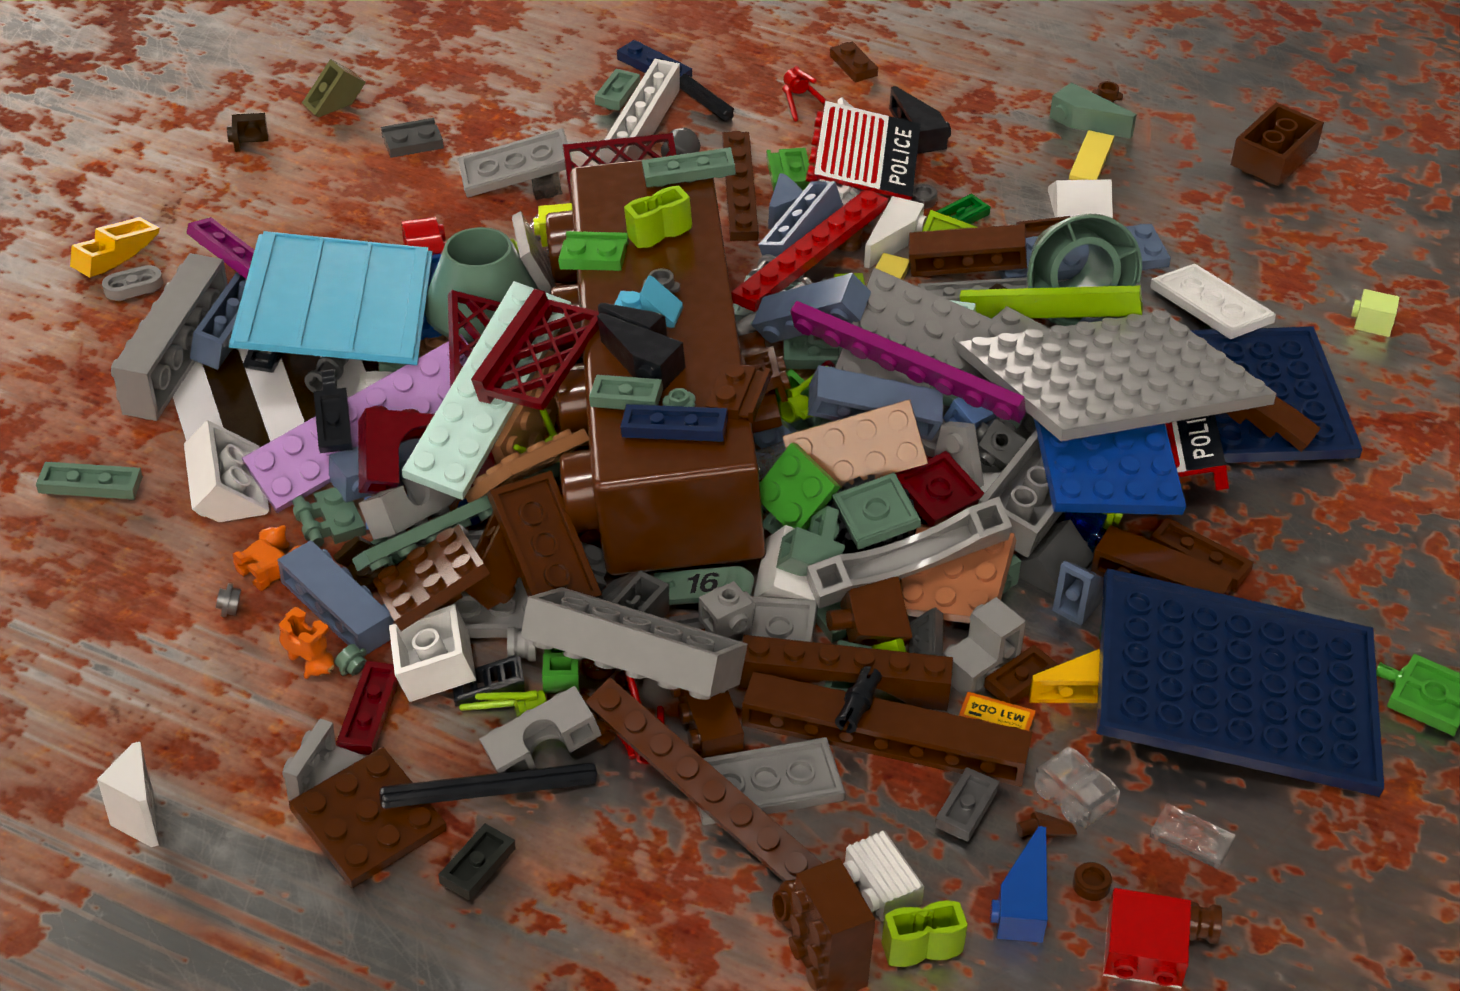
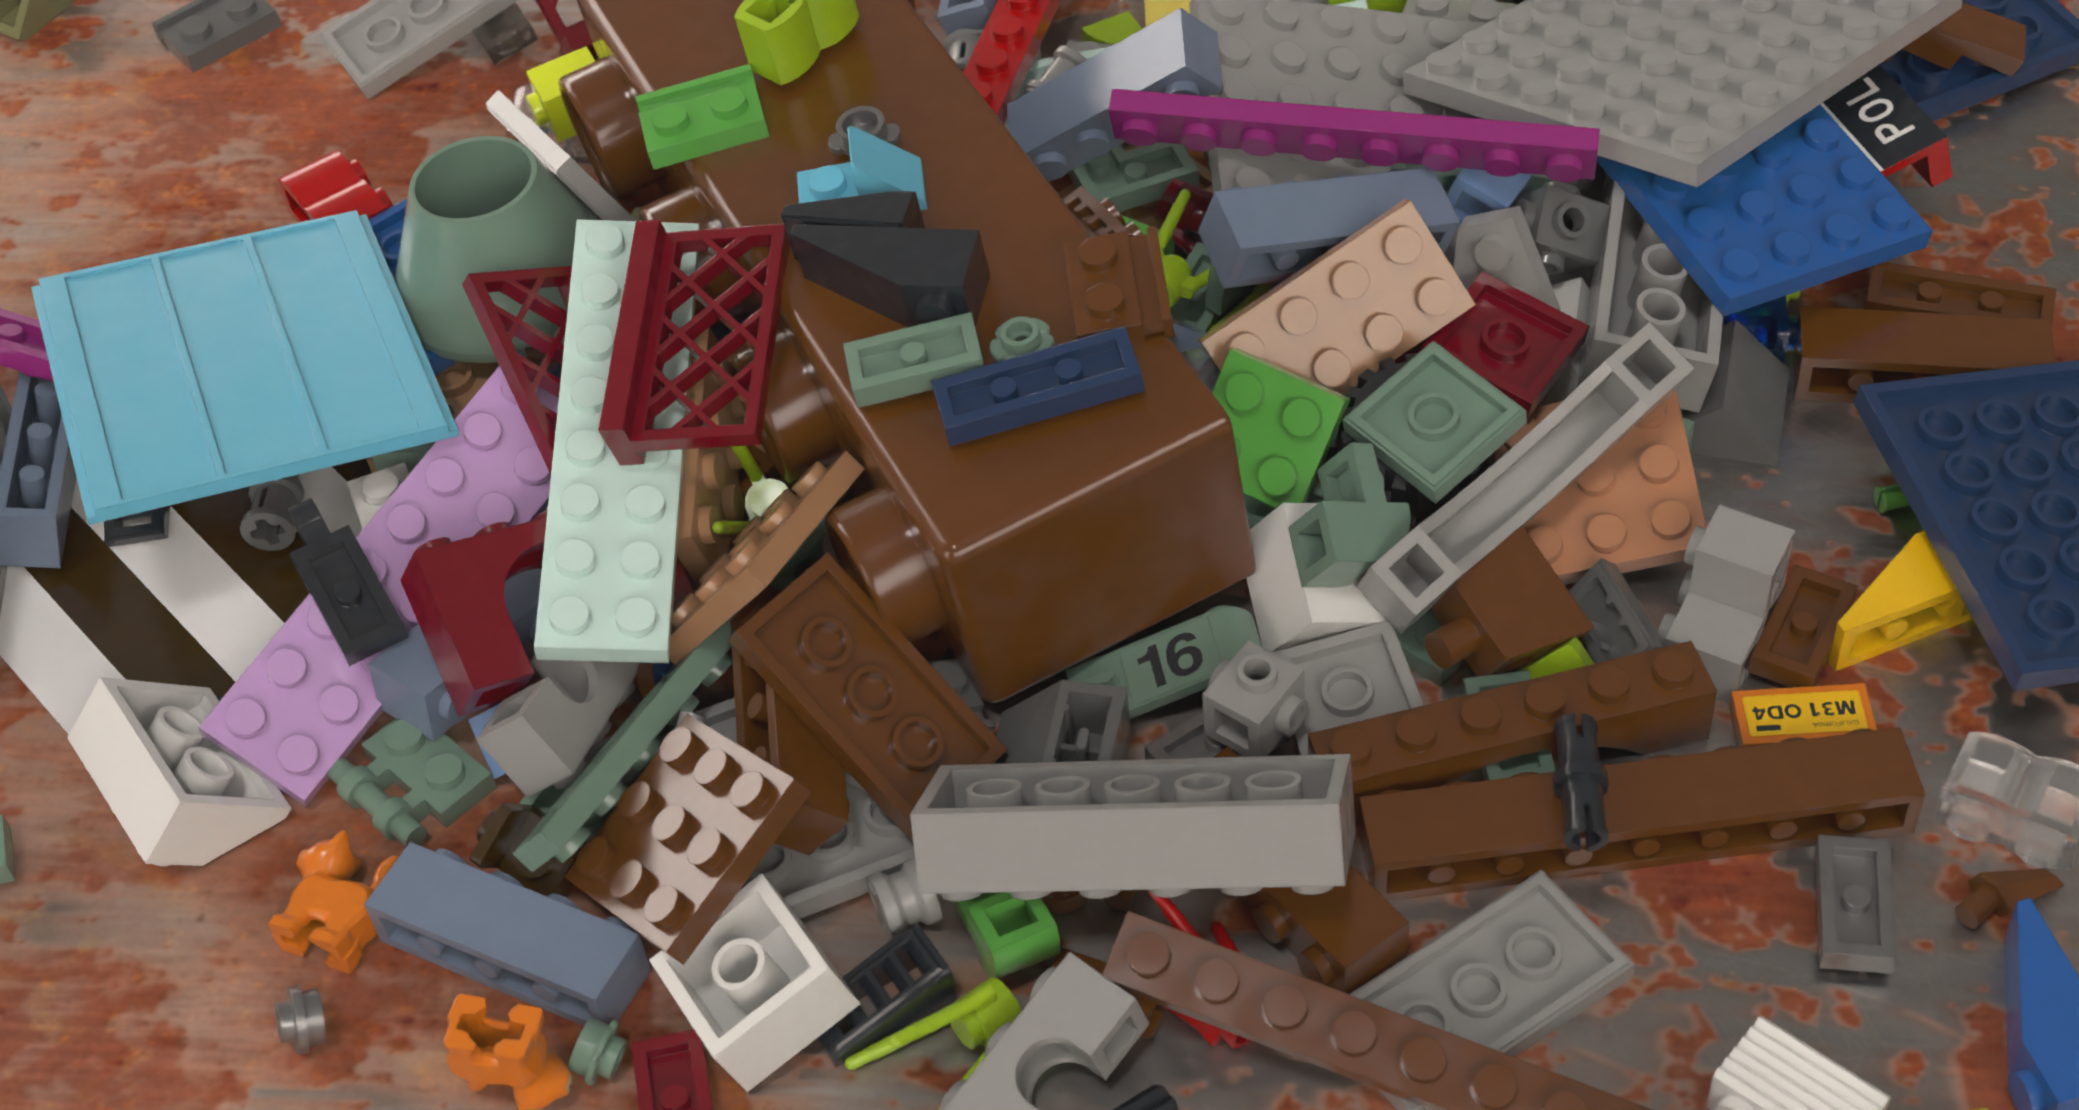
camera: 15 degrees left, 5 degrees up
sand blue slope [1052,561,1104,626] -> none

